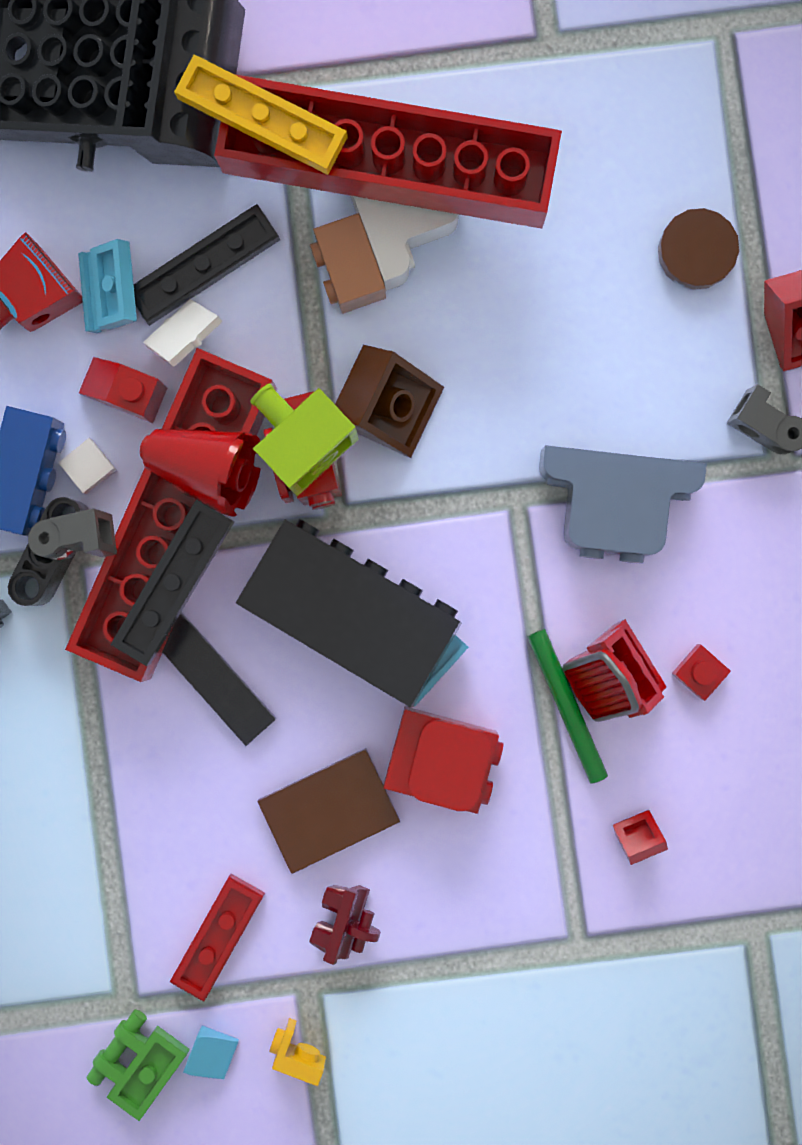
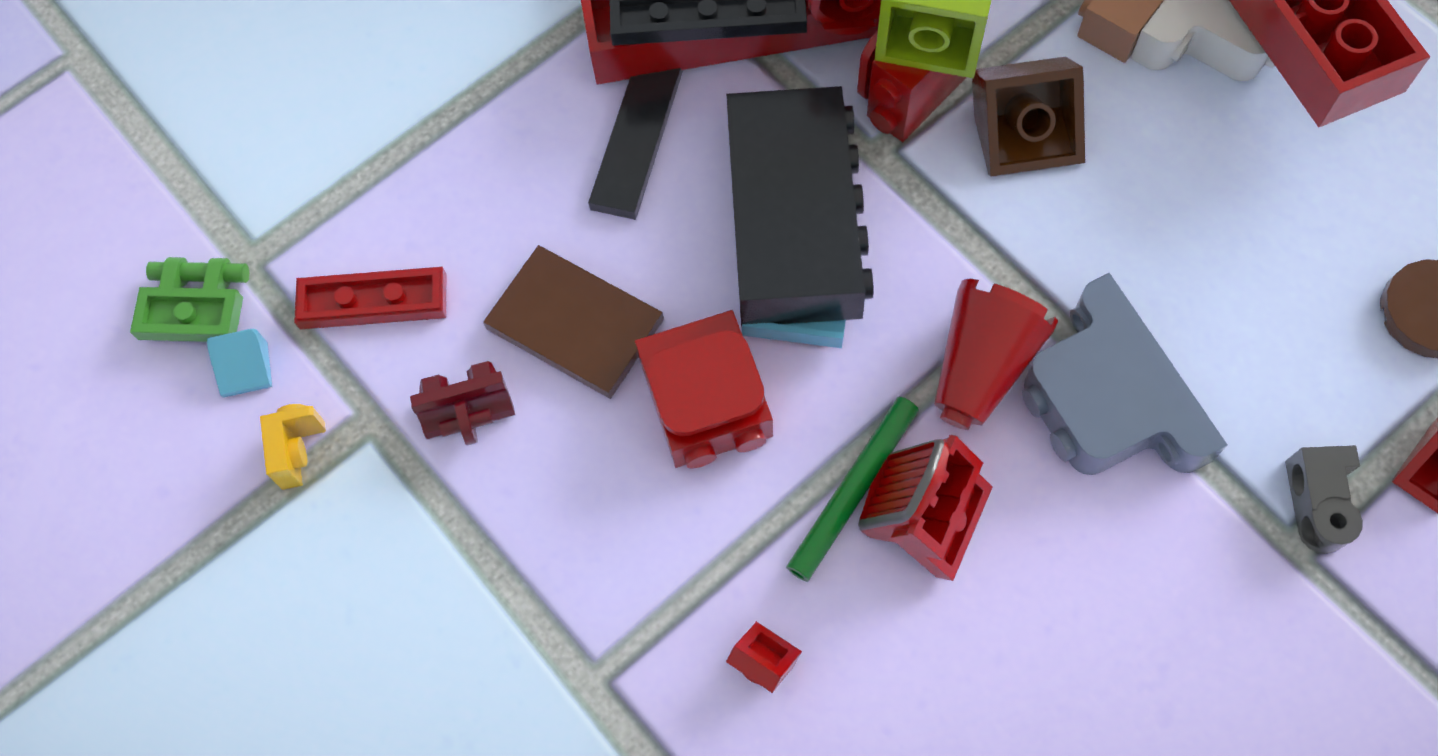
camera: 60 degrees right, 20 degrees down
red plate [672,644,731,701] -> none
none -> red cone [934,278,1058,430]

